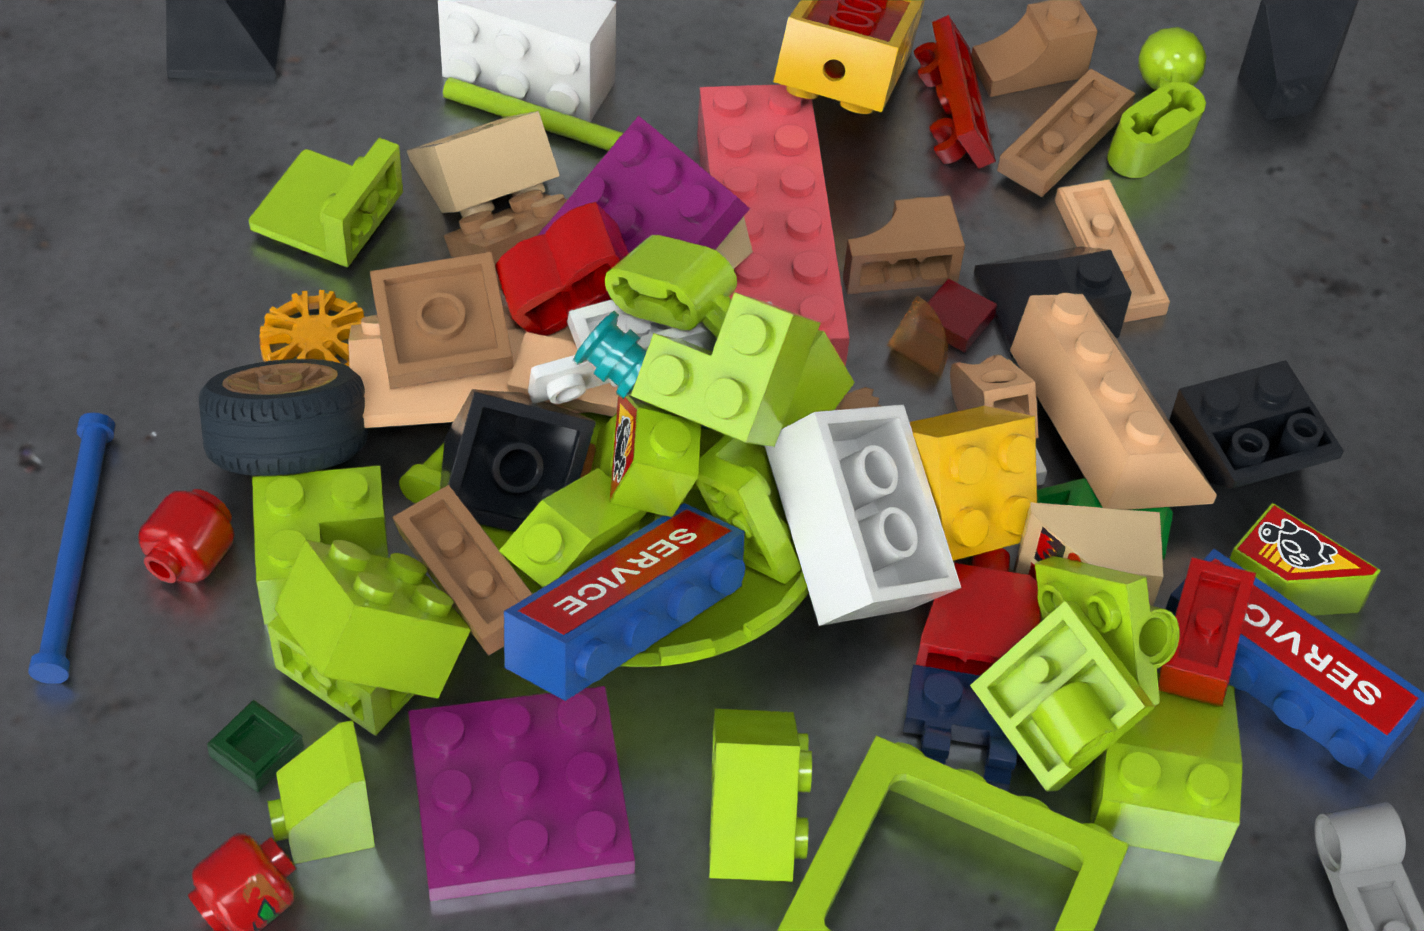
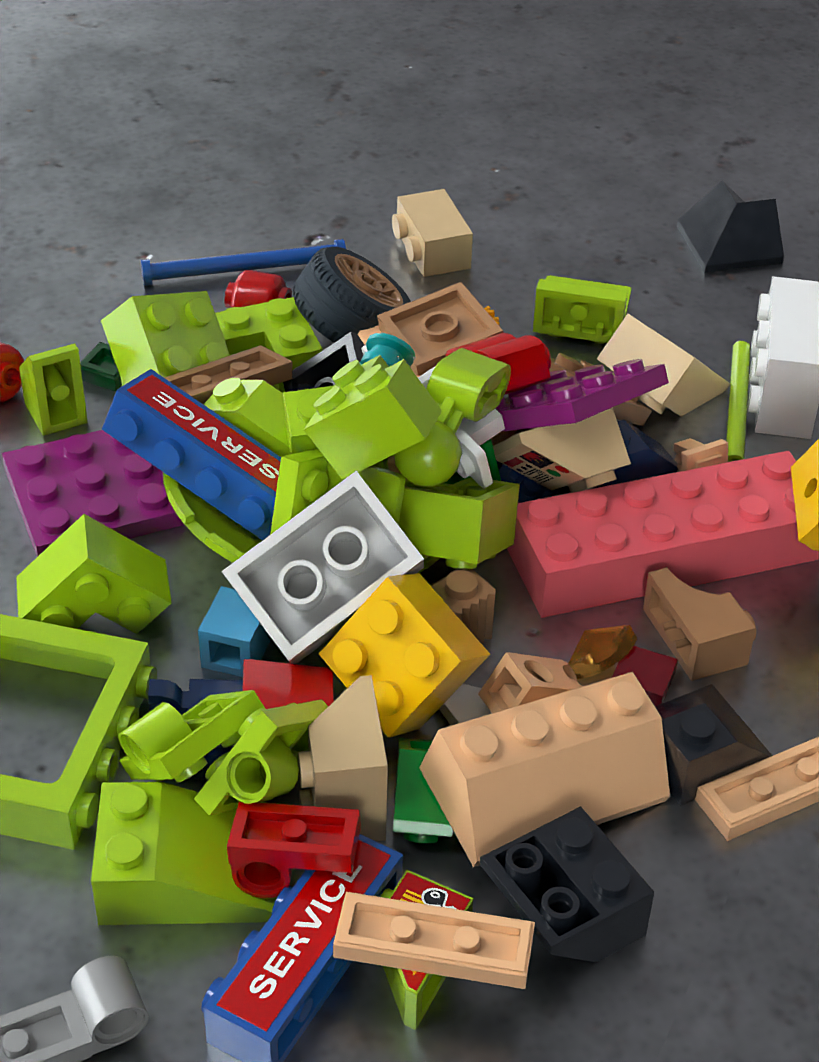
camera: 80 degrees right, 10 degrees down
none -> dark azure brick [198,586,272,677]
none -> light nougat tile [333,892,535,989]
none -> tan brick [392,189,473,277]

